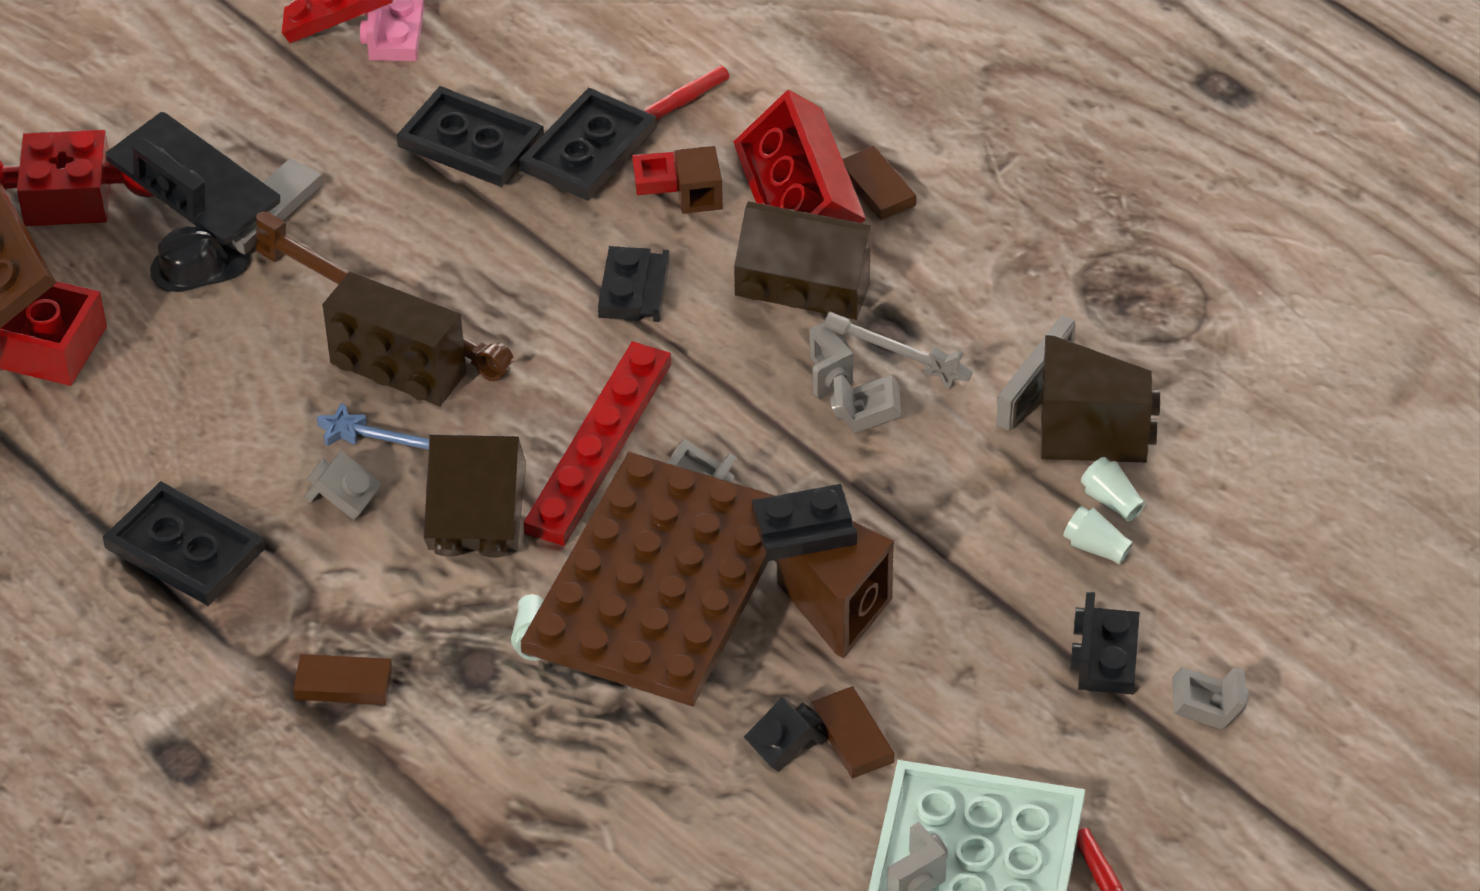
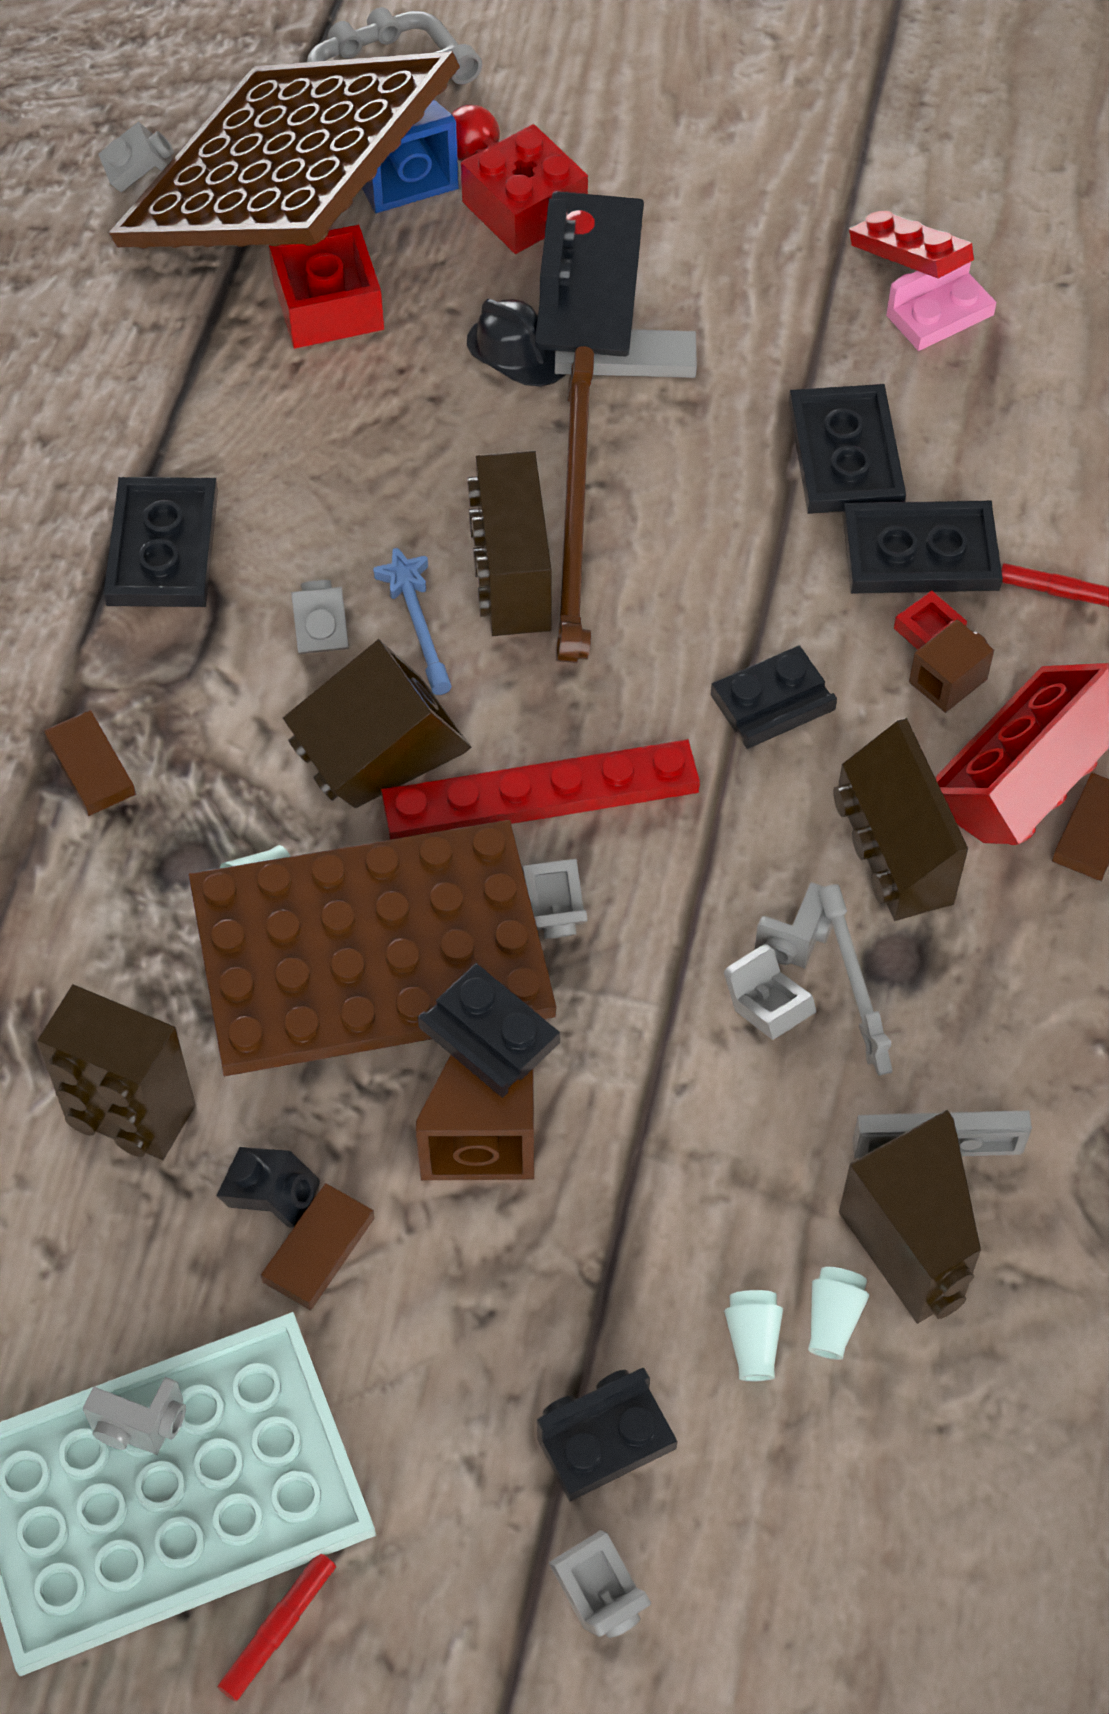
camera: 55 degrees right, 10 degrees up
none -> dark brown brick [37,984,196,1161]

